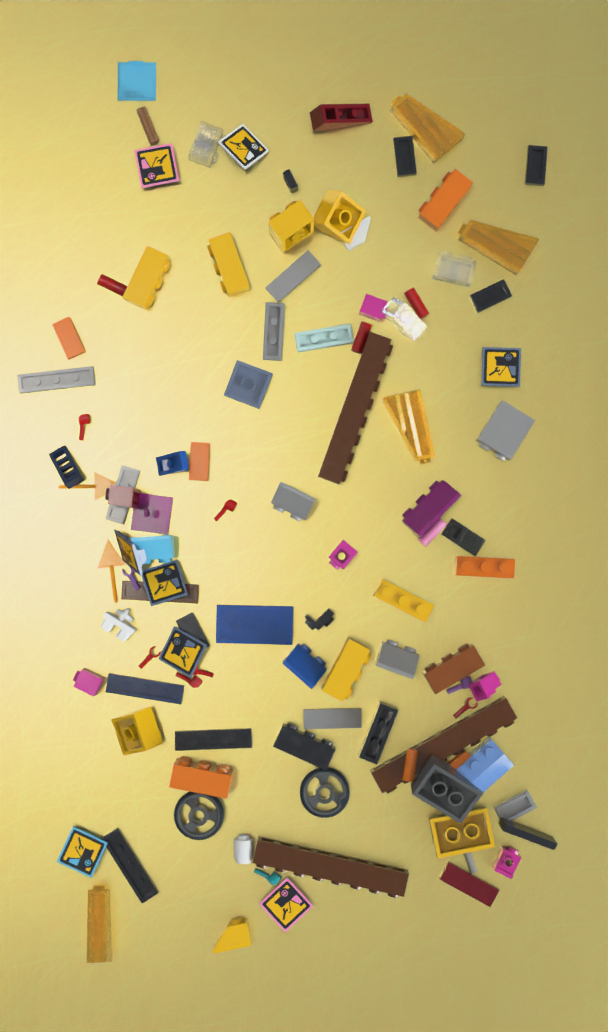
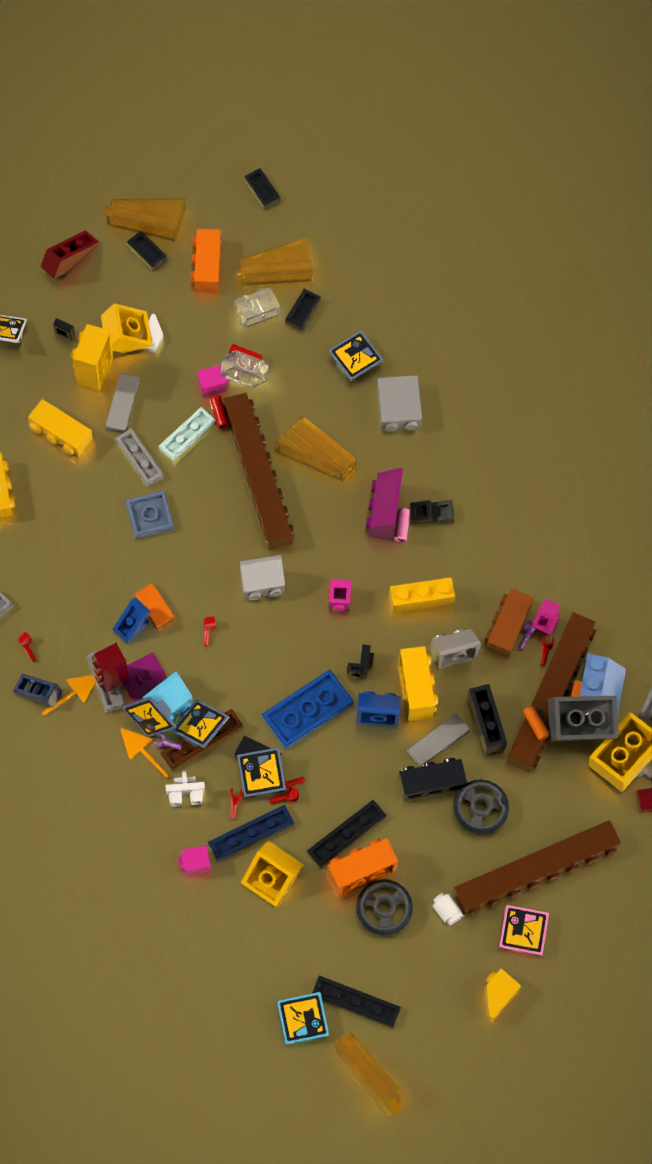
camera: 40 degrees left, 20 degrees down
teal hand [254,868,282,885] -> none
orange brick [454,556,515,578] -> none

